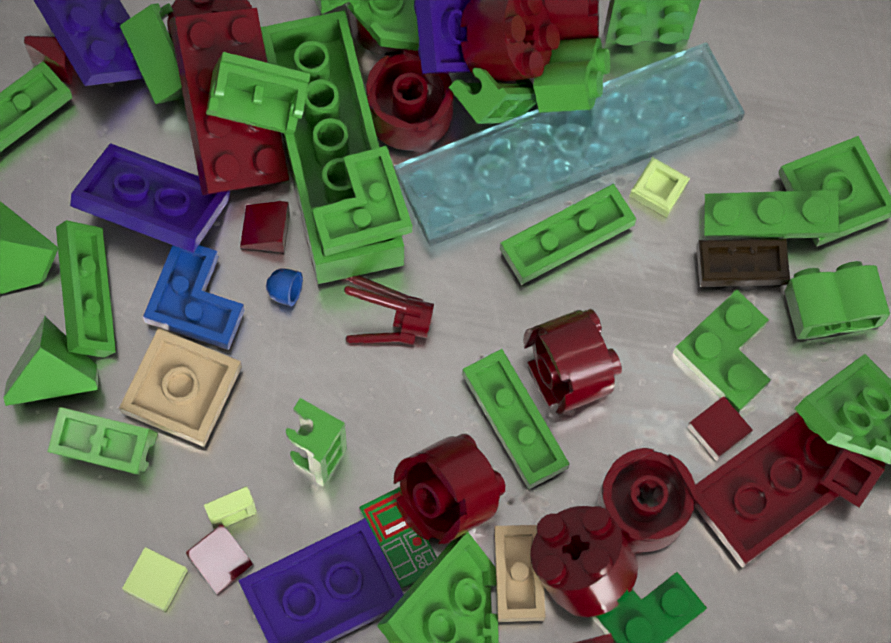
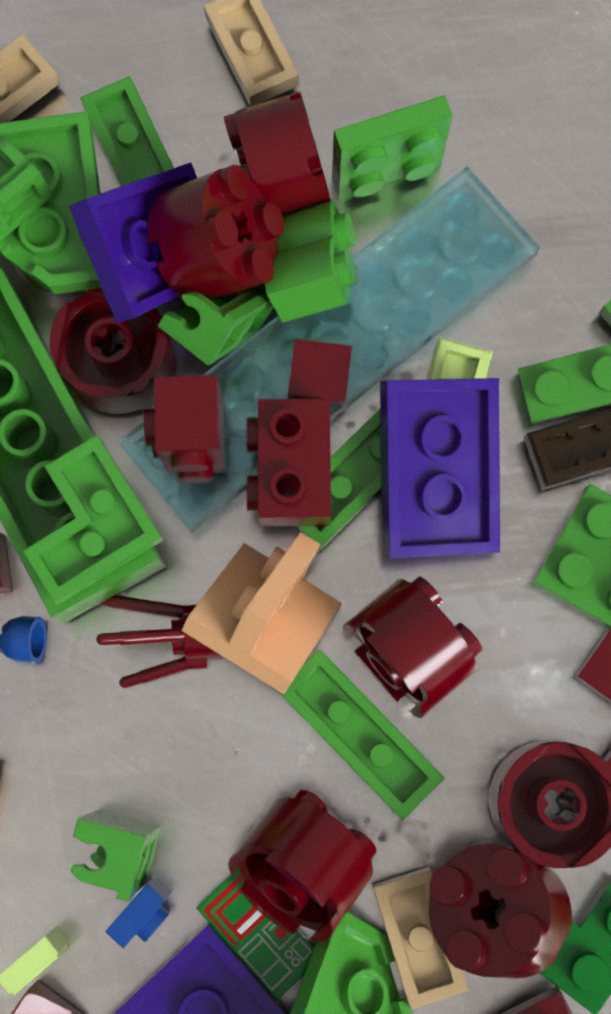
camera: 10 degrees left, 10 degrees up
none -> blue plate [105,876,172,949]
none -> dark red brick [144,375,227,483]
none -> light nougat bracket [182,532,342,695]
none -> dark red brick [246,398,331,526]
none -> dark red tile [287,339,352,407]
none -> dark purple plate [380,378,500,559]

